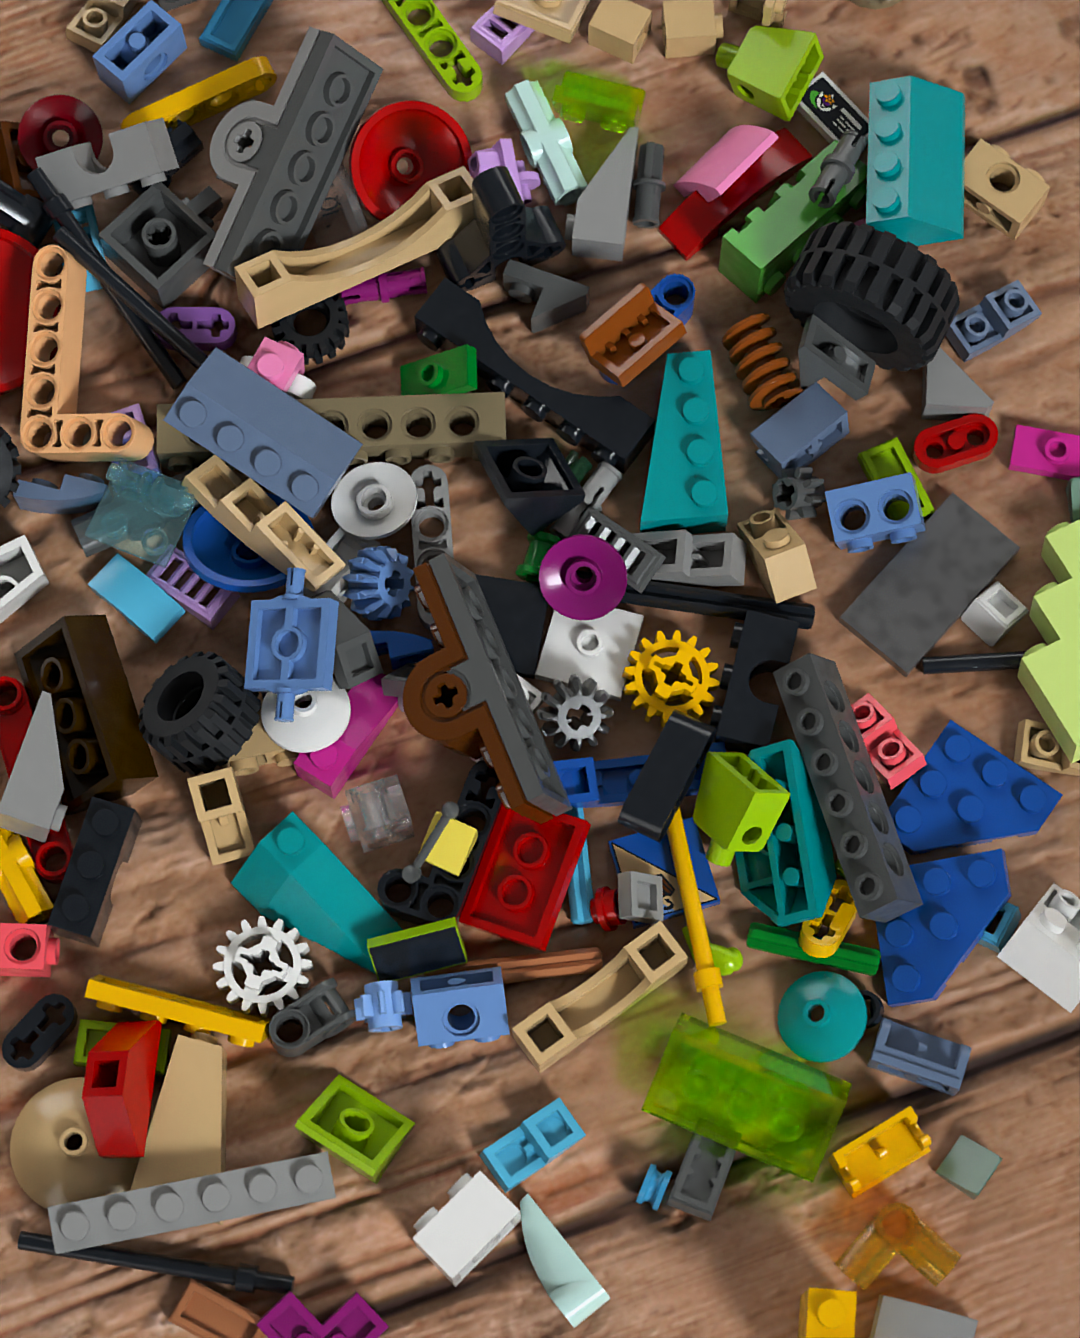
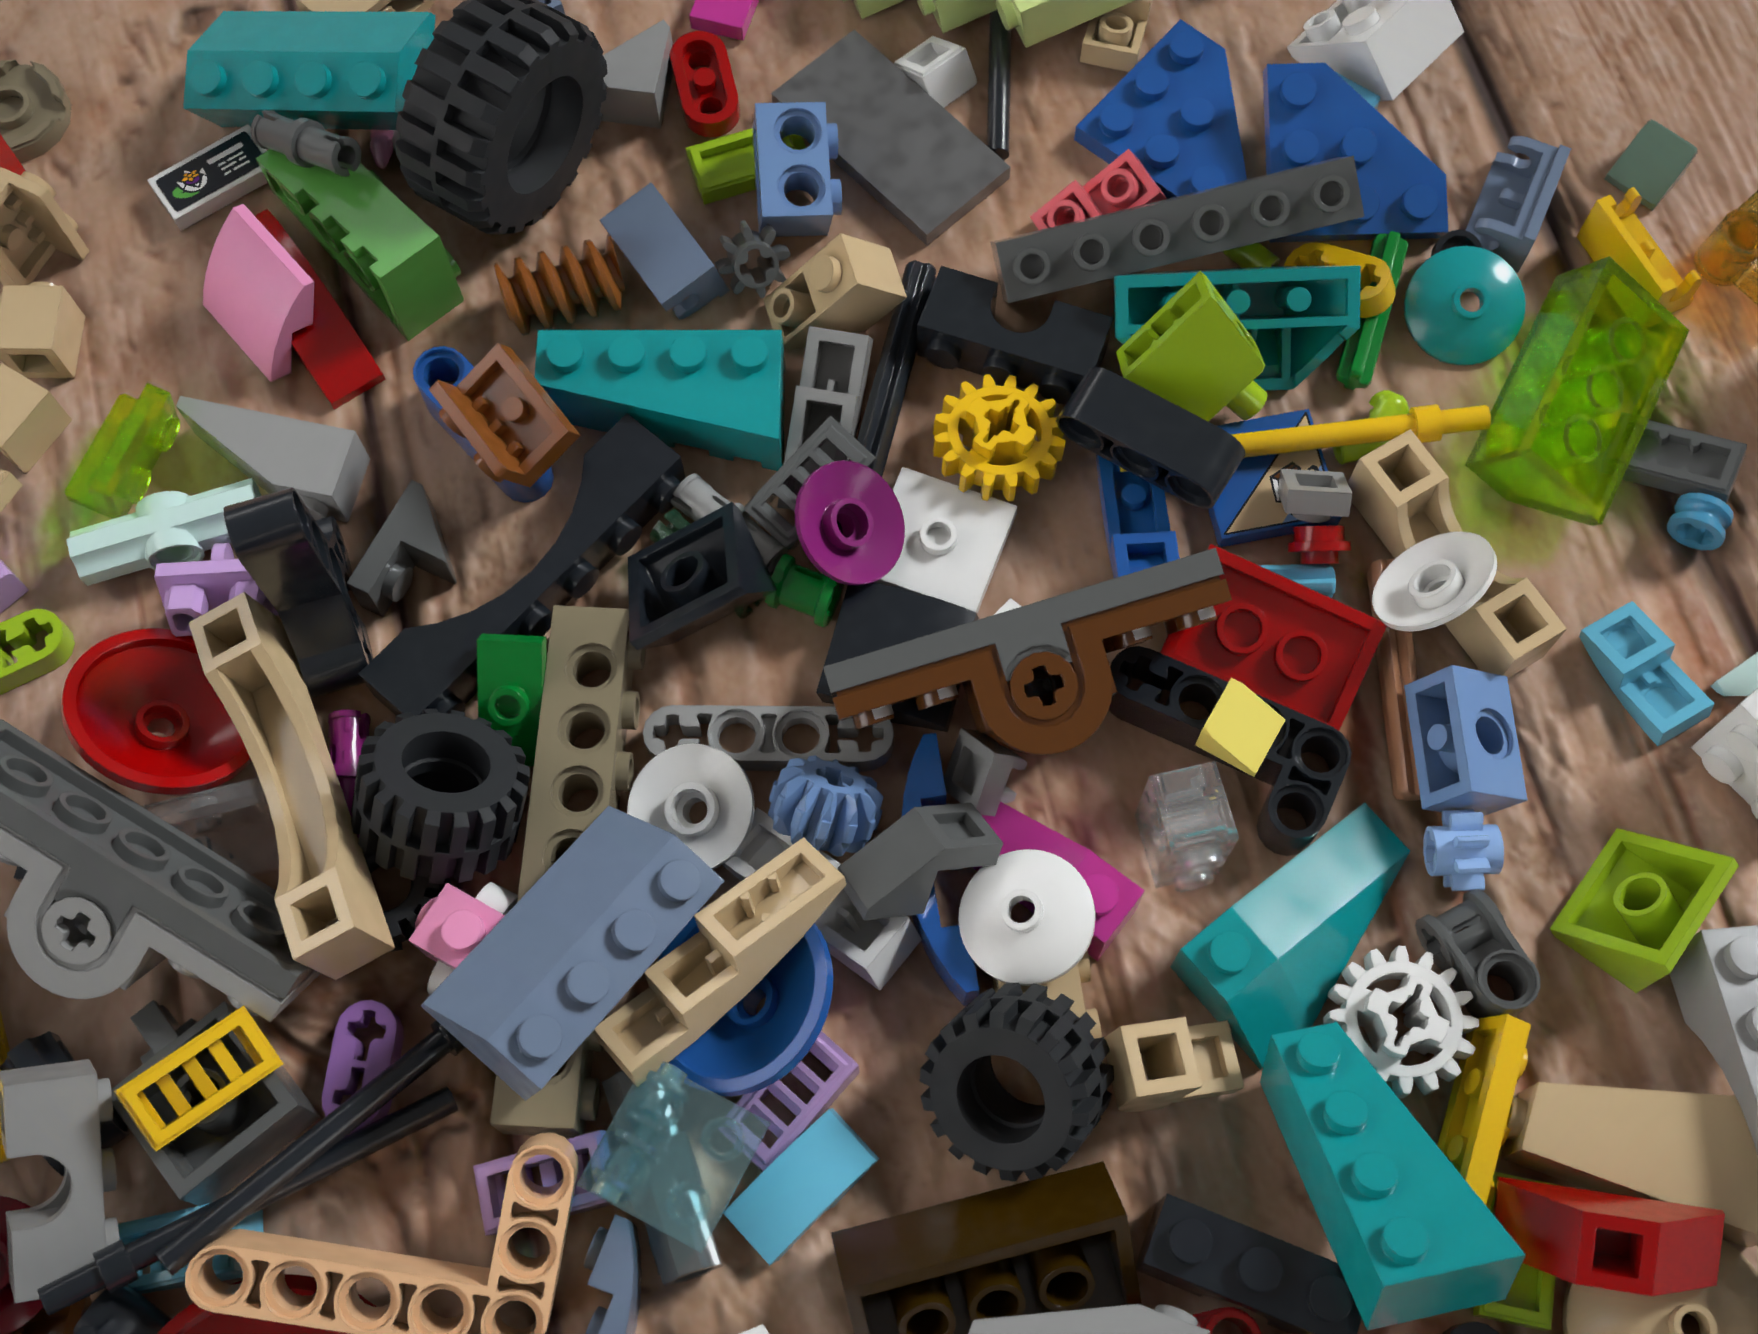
camera: 85 degrees left, 5 degrees down
medium blue plate [244,568,339,722] -> none
black tile [367,917,468,981] -> none
dark grey hinge [402,801,459,883] -> none
dark grey gear [537,674,614,752] -> none
dark grey axle [632,142,666,229] -> none
lime torso [716,26,824,122] -> none
dark grey slope [798,314,876,401] -> none
none -> yellow slope [113,1005,284,1151]
none -> black tyre [351,709,530,884]
none -> teal wedge [1260,1022,1526,1331]
none -> white dish [1372,531,1497,632]

